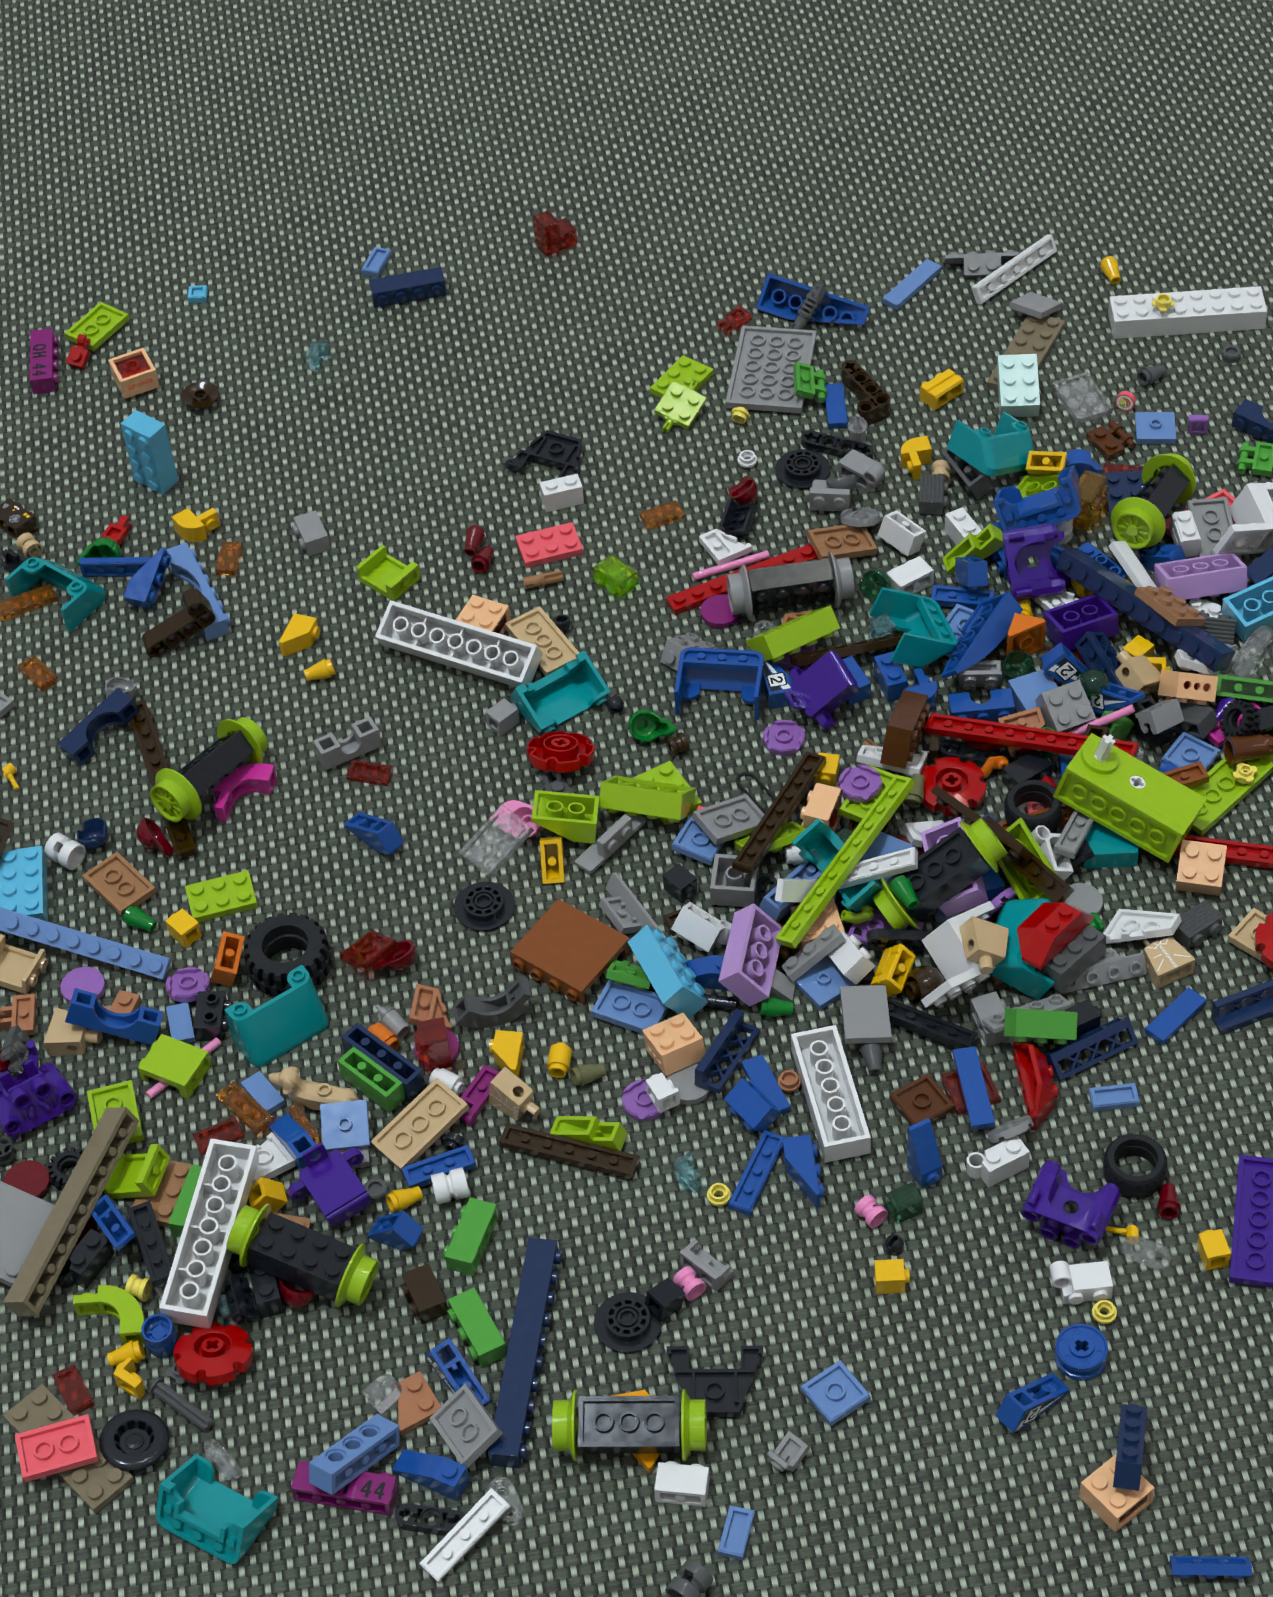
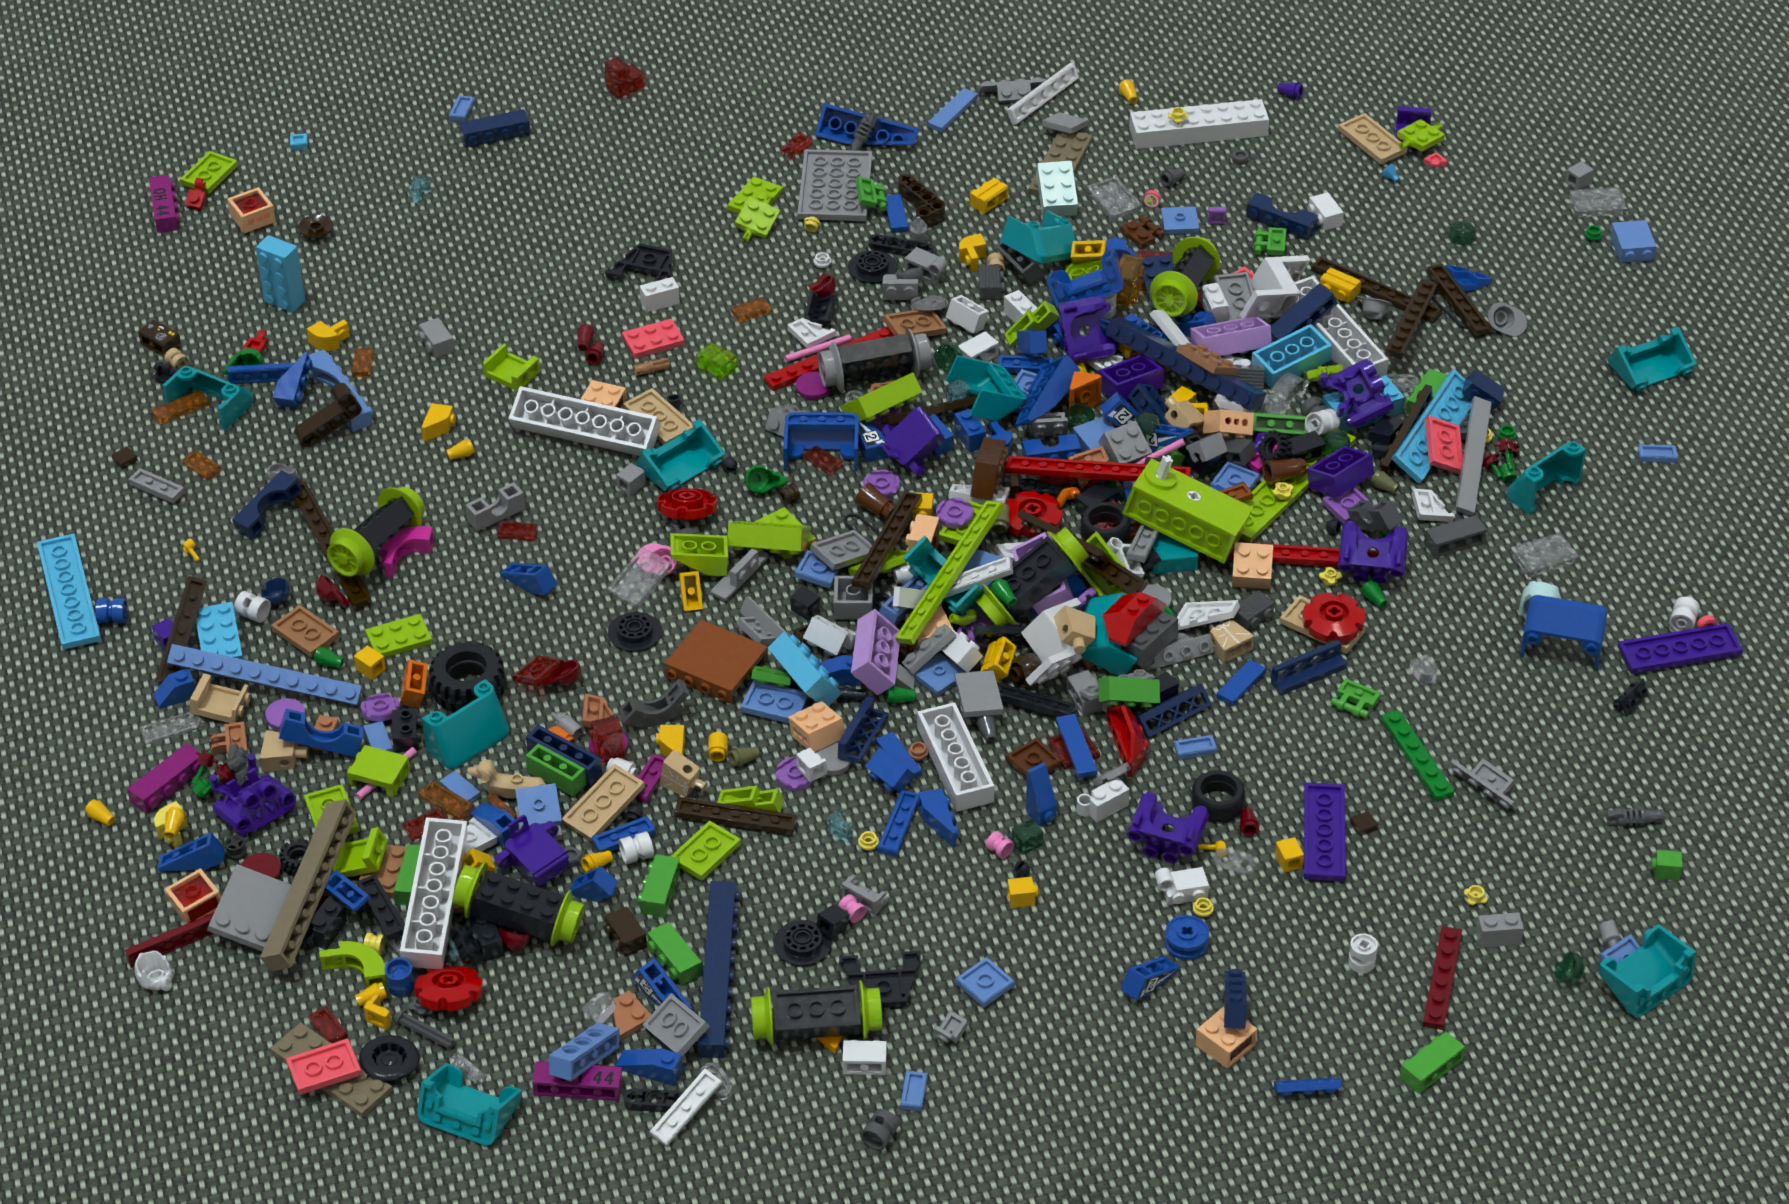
camera: 10 degrees left, 5 degrees down
none -> lime plate [671,820,741,881]
none -> clear red tile [803,445,843,475]
none -> reddish brown plant [855,483,896,520]

